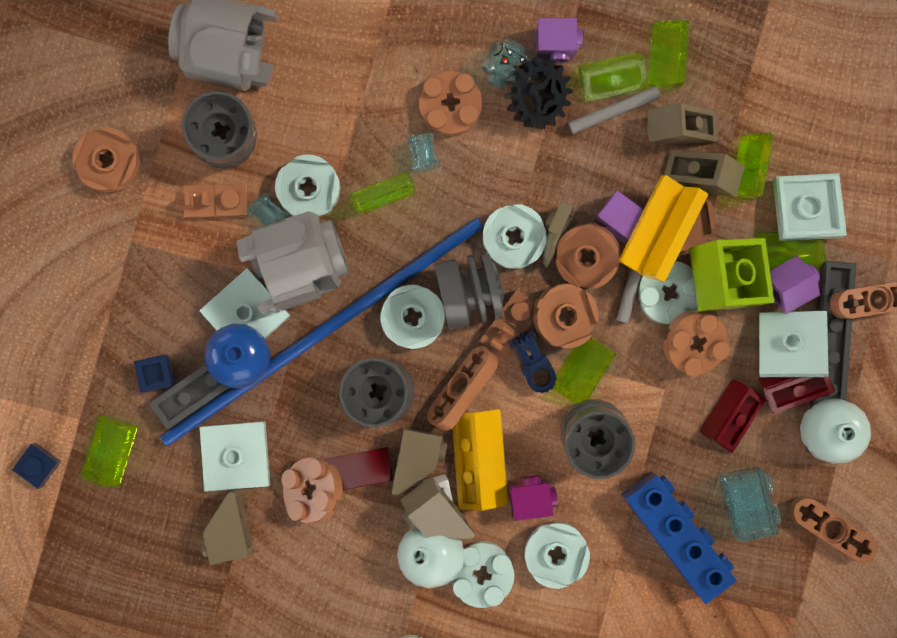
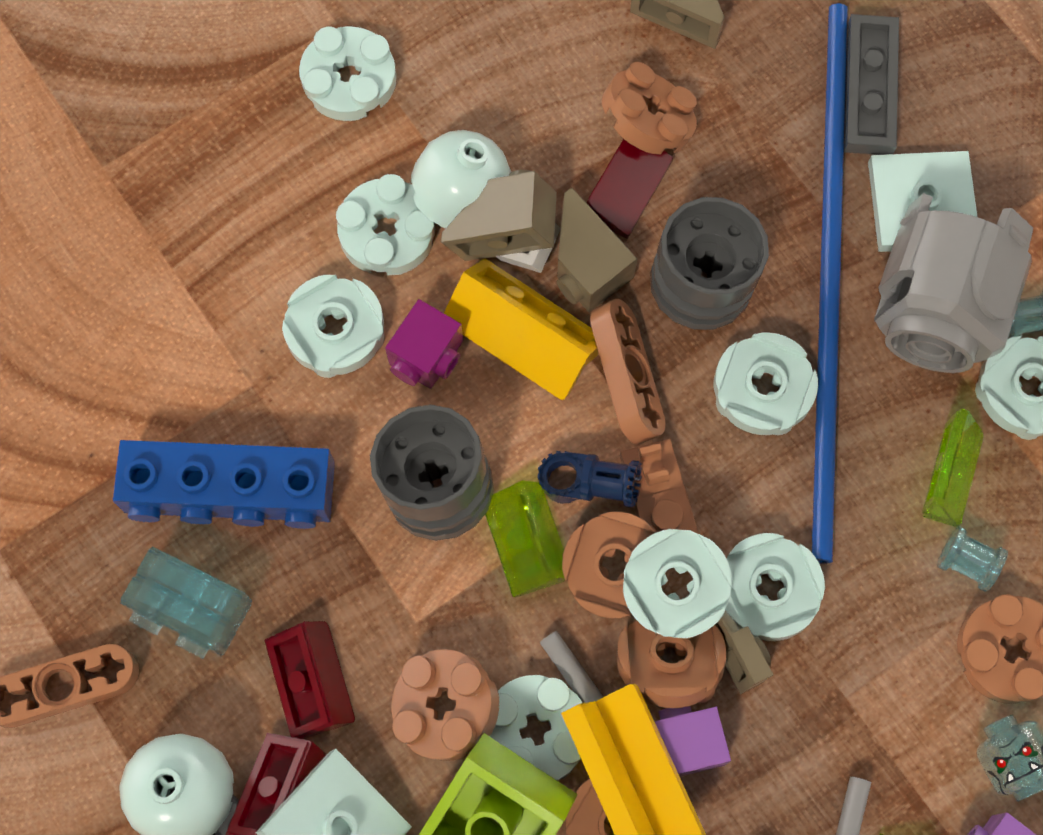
camera: 135 degrees right, 15 degrees down
dark blue plate [134,354,175,393] -> none
light aqua plate [200,421,271,492] -> none
blue cylinder [204,323,271,388] -> none
dark grey wheel [434,252,504,330] -> none
black gear [504,58,573,129] -> none
none -> light aqua plate [623,529,732,638]

